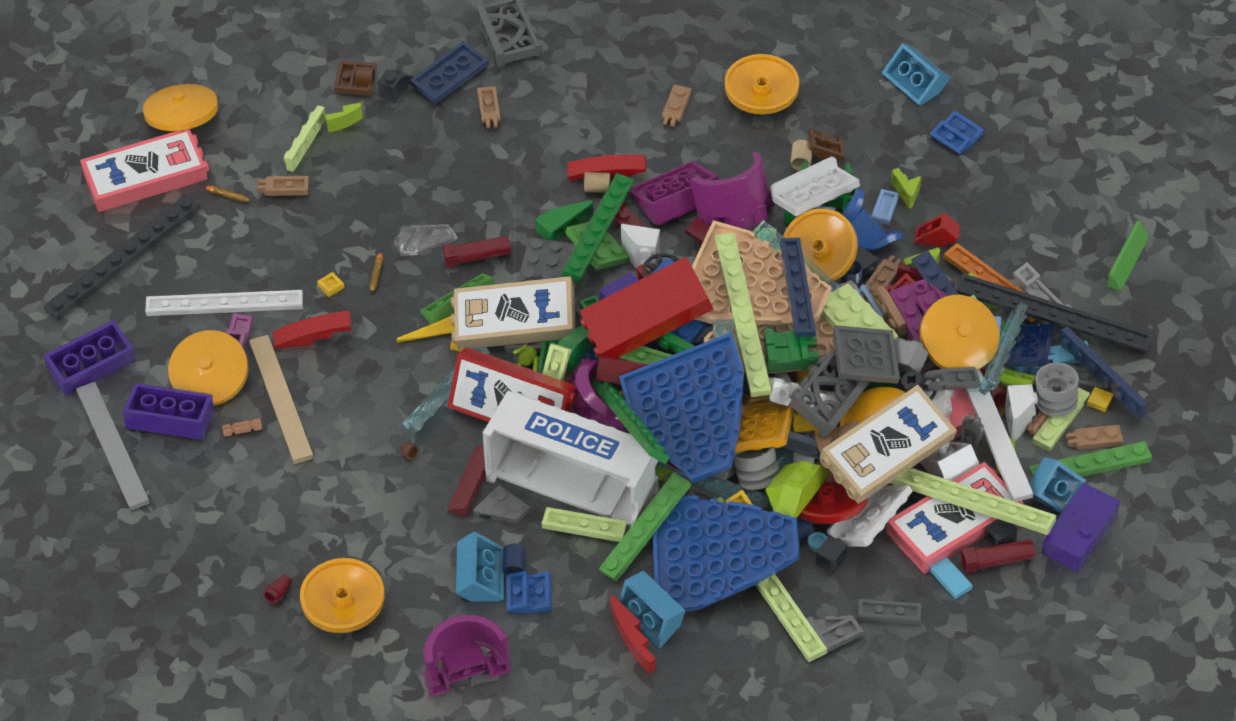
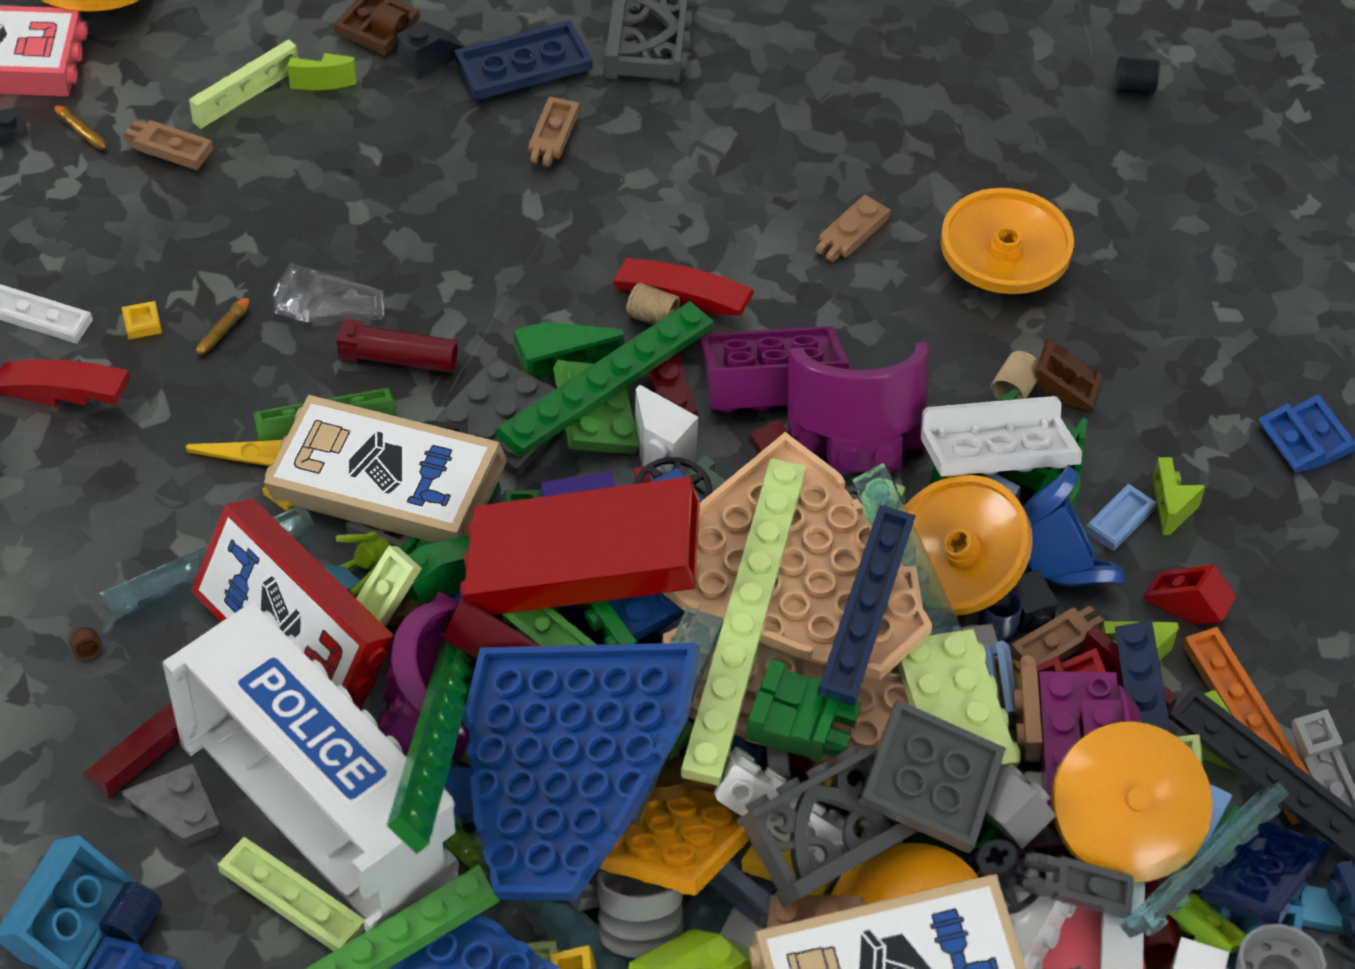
camera: 20 degrees right, 0 degrees up
dark azure slope [882,43,950,105] -> none

